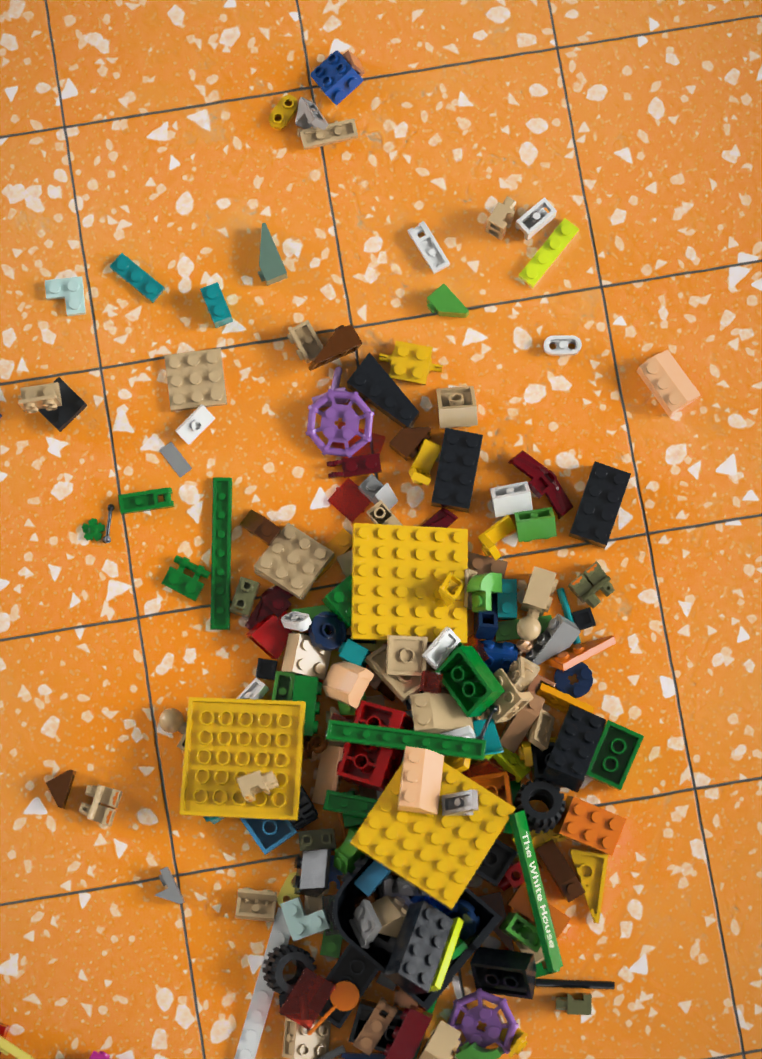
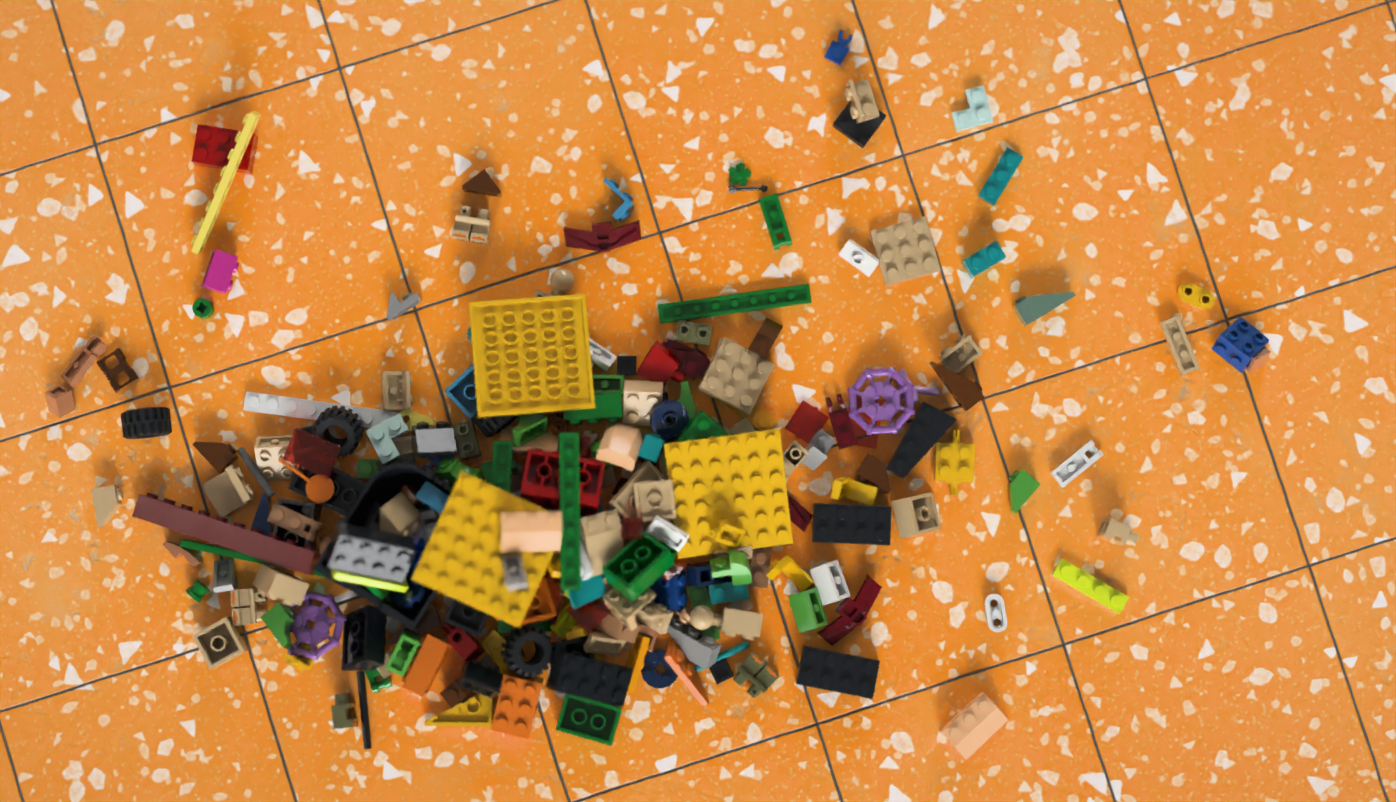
camera: 80 degrees right, 5 degrees up
light grey sticker [159,442,192,478] -> none
green plate [162,555,211,602] -> none
tan hips [237,770,279,803] -> none
white plate [281,611,312,632] -> none
light grey slope [295,97,329,130] -> none
light grey plate [349,899,382,949] -> none
black hinge [476,704,498,740] -> none
green tile [509,810,563,972] -> none
white brick [515,197,557,241] -> none
none -> black slope [456,659,504,698]
none -> bright green arch [513,413,547,448]
none -> dark red plate [563,220,641,253]
none -> clear red piece [565,598,611,633]
none -> dark azure bracket [603,178,634,222]

